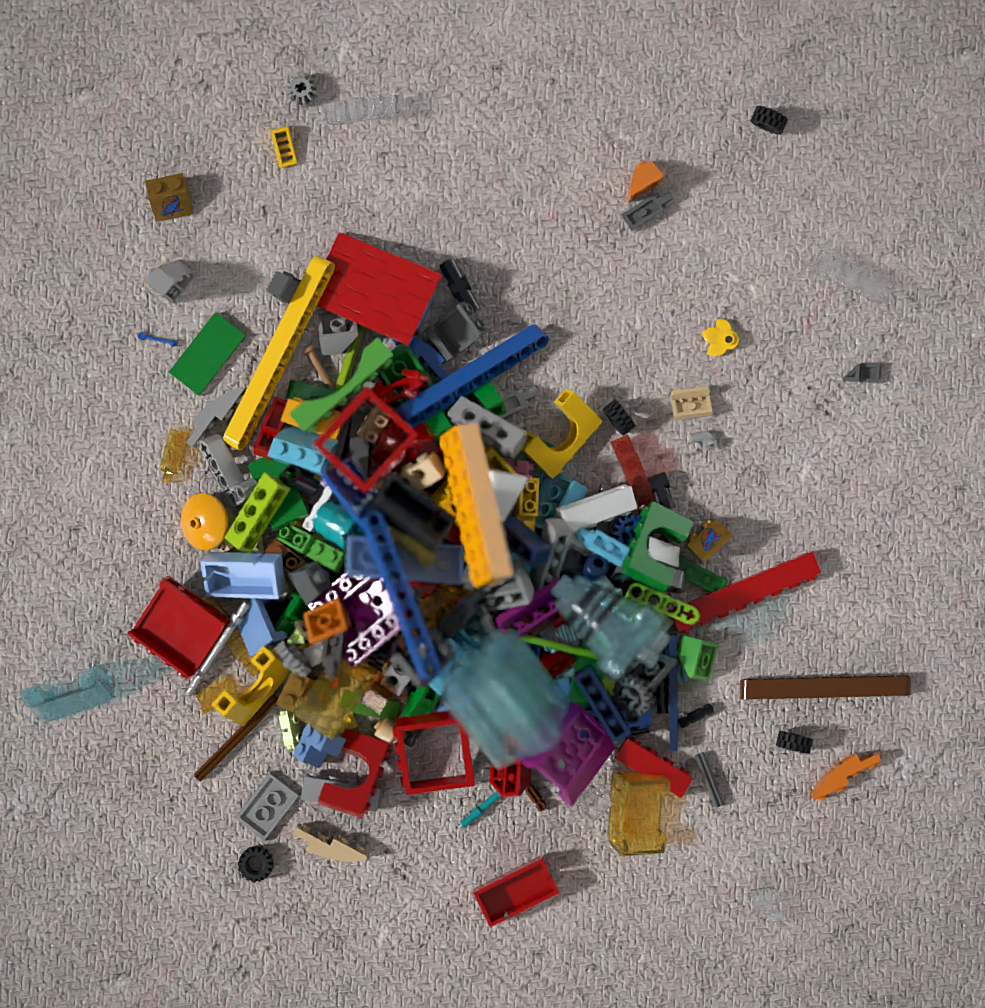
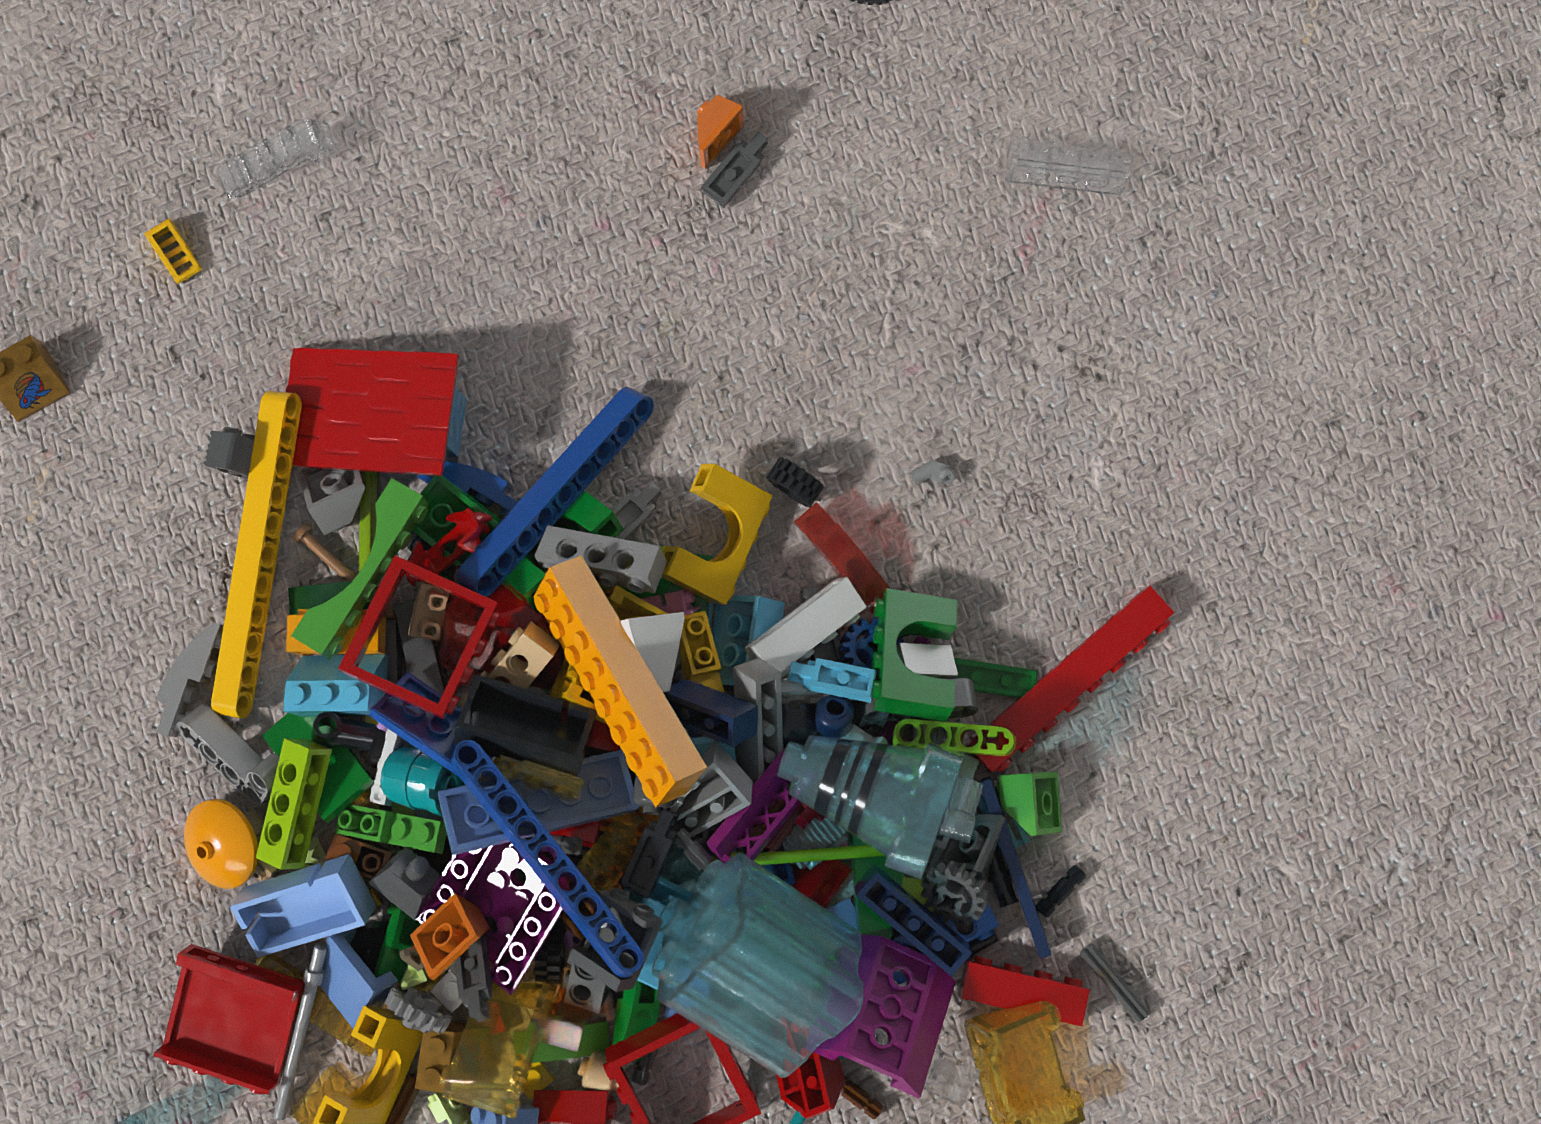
camera: 15 degrees left, 5 degrees down
blue hinge [138,332,177,347] -> none
light grey wedge [145,260,196,303] -> none
clear yellow hinge [160,429,189,483] -> none
green tile [169,312,246,396] -> none
red slope [253,397,287,460] -> none
light grey gear [285,73,318,106] -> none
dark grey panel [424,301,487,361] -> none
black piece [439,258,480,313] -> none
black piece [646,472,675,510] -> none
tan bracket [671,386,713,420] -> none
pearl gold slope [686,519,733,562] -> none
yellow plate [702,319,739,356] -> none
reddish brown beam [740,675,911,700] -> none
black tyre [776,730,813,754] -> none
orange slope [810,752,881,801] -> none
dark grey slope [842,363,880,383] -> none

